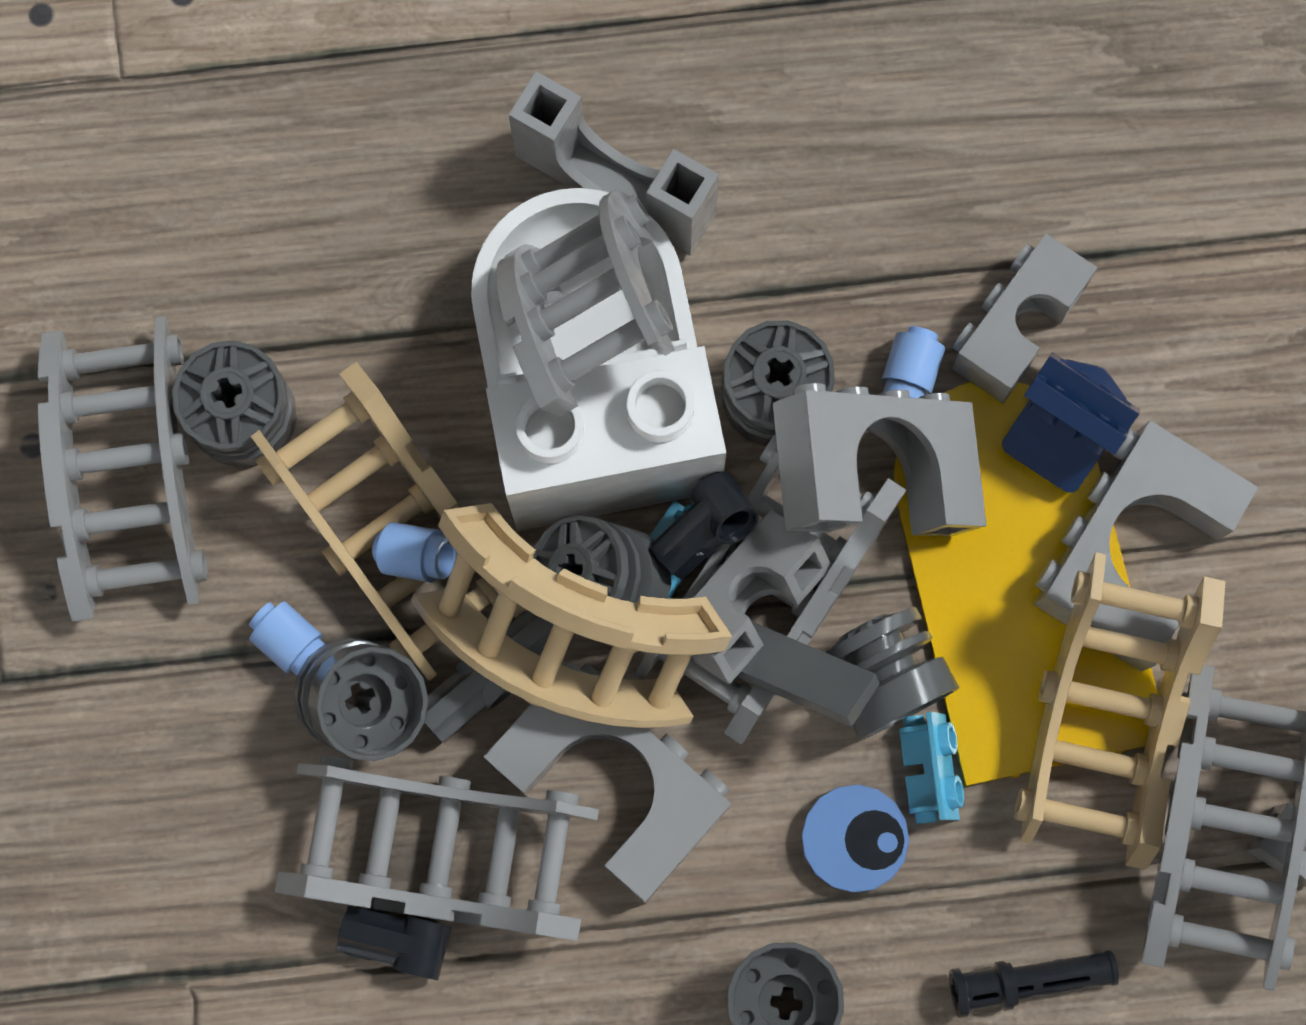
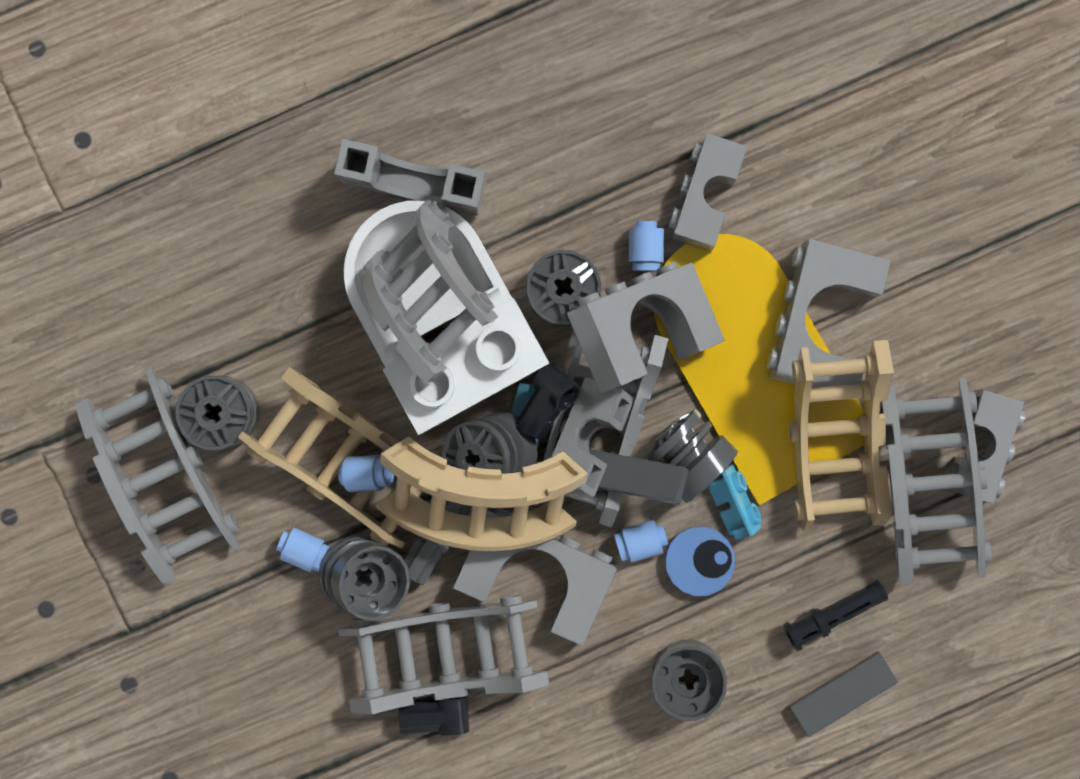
camera: 20 degrees left, 10 degrees up
dark blue piece [1002,352,1140,493] -> none
none -> light blue brick [614,520,668,563]

